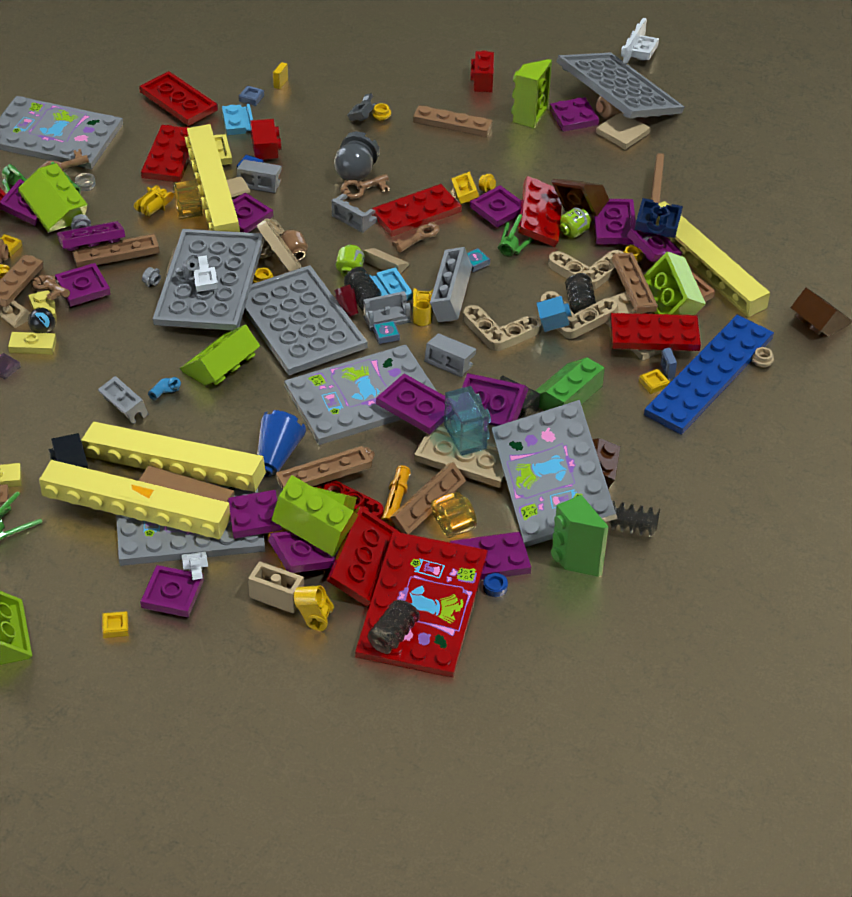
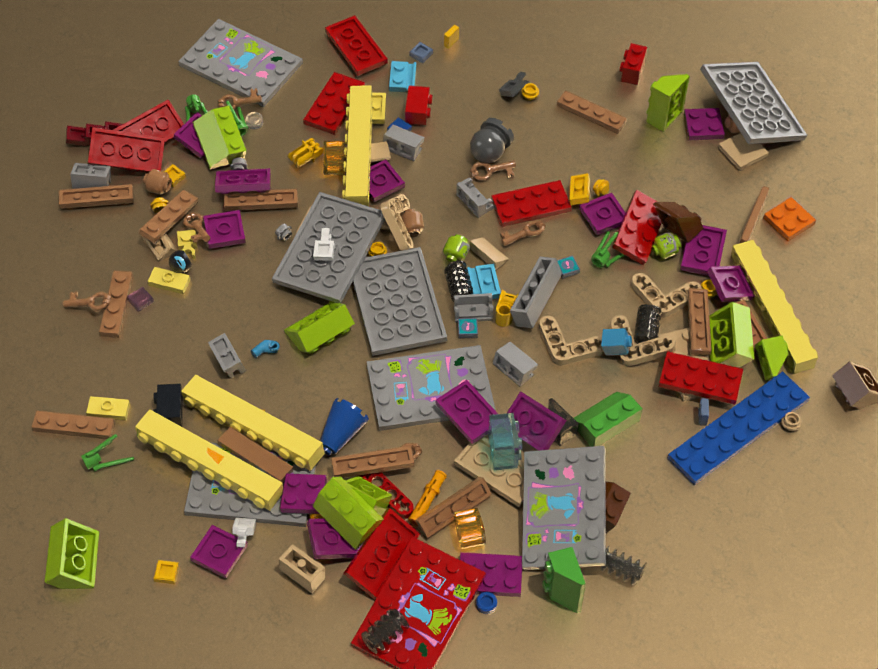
camera: 15 degrees right, 10 degrees up
light grey arm [176,260,198,280] -> none
yellow piece [294,585,334,631] -> none
dark red cone [334,284,359,317] -> none
white bracket [621,18,659,64] -> none
dark blue brick [634,198,683,238] -> none
yellow tile [639,369,670,394] -> none
none -> lime slope [755,335,788,381]
none -> orange plate [763,197,816,241]

